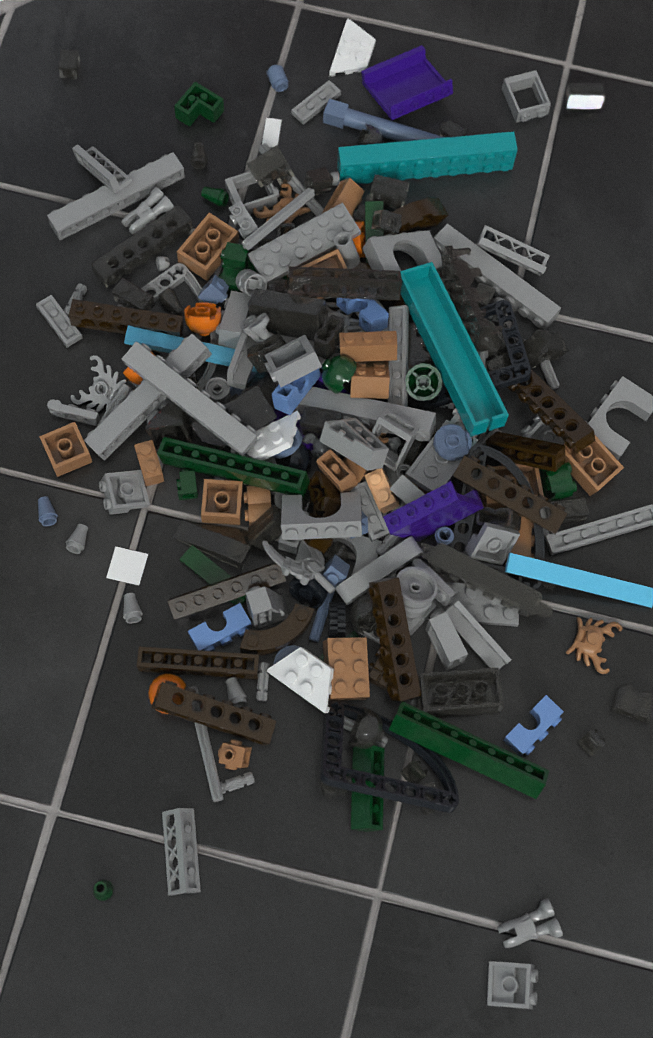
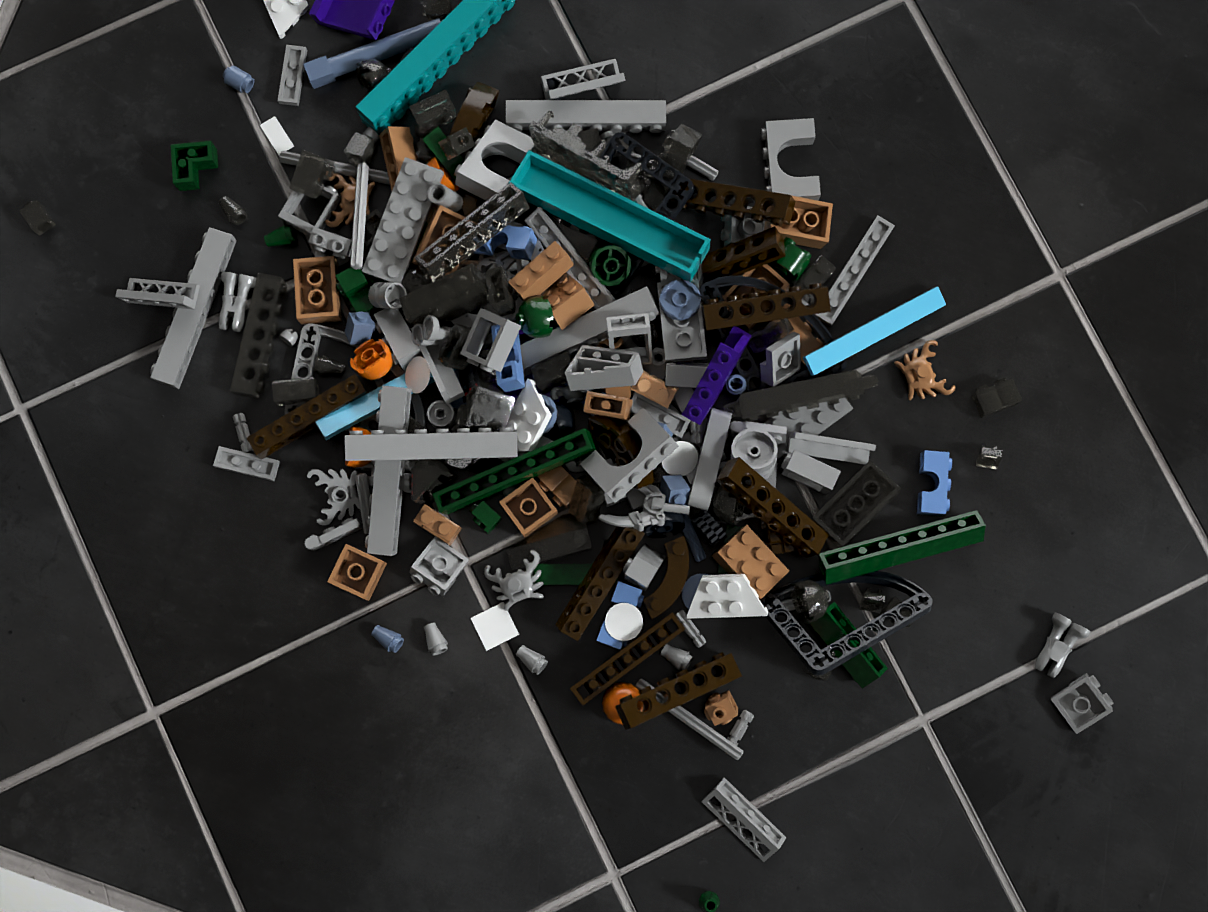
camera: 35 degrees left, 10 degrees up
none -> white sticker [405,356,430,393]
none -> light grey animal [484,550,544,611]
none -> white sticker [605,603,643,641]
none -> white sticker [662,441,698,476]

